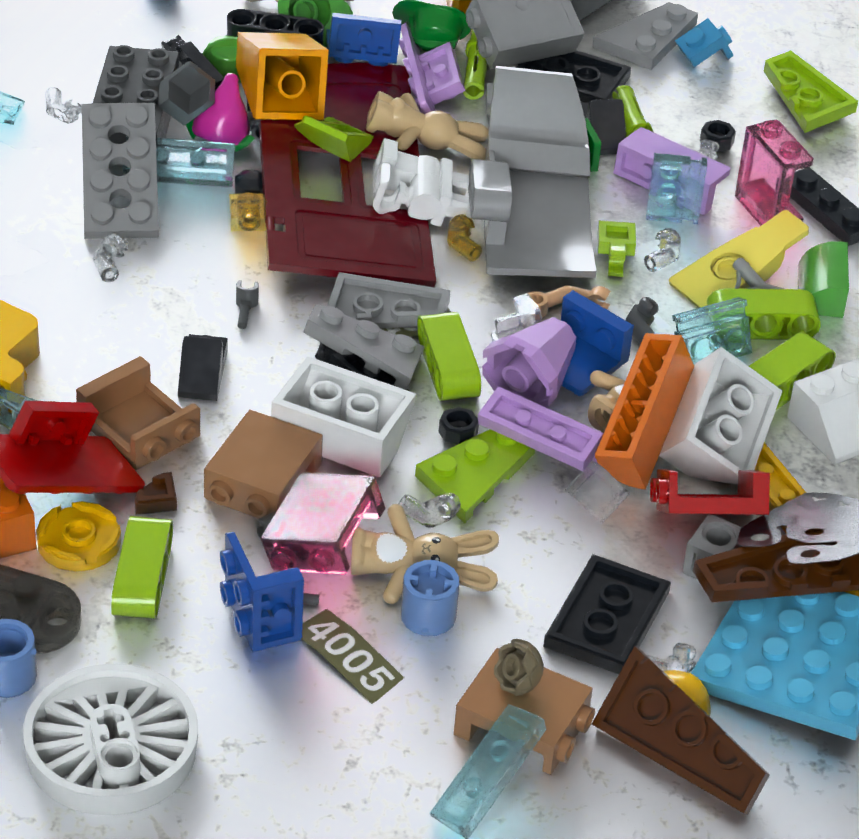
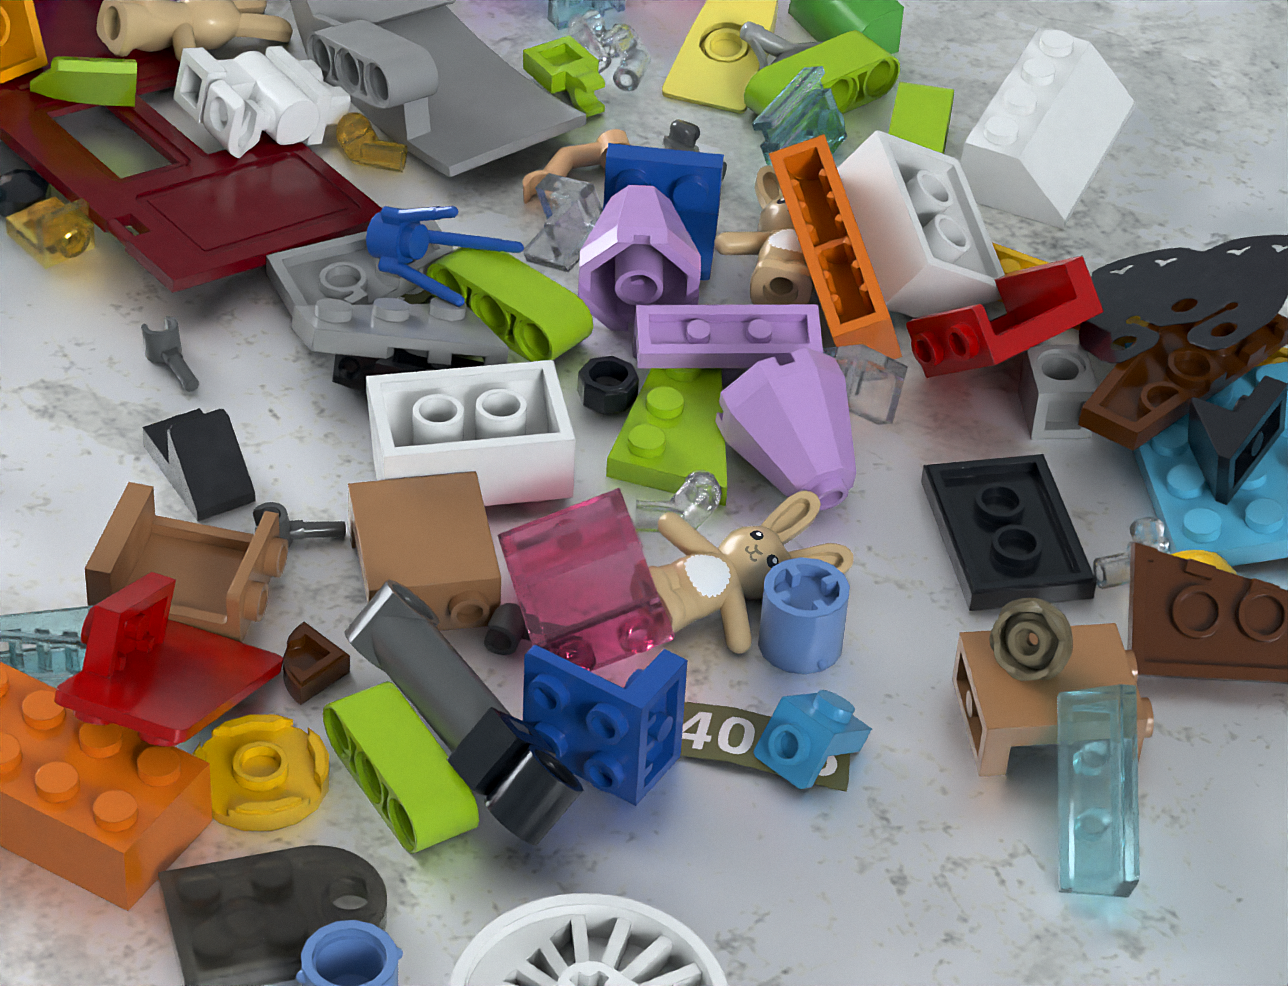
camera: 35 degrees left, 0 degrees up
none -> dark grey hand [253,502,346,548]
none -> piece [344,579,584,846]
none -> blue plant [366,206,524,307]
none -> clear arm [567,9,612,73]
none -> lavender cone [715,347,856,510]
none -> dark azure bracket [754,690,872,789]
none -> black slope [1188,375,1288,505]

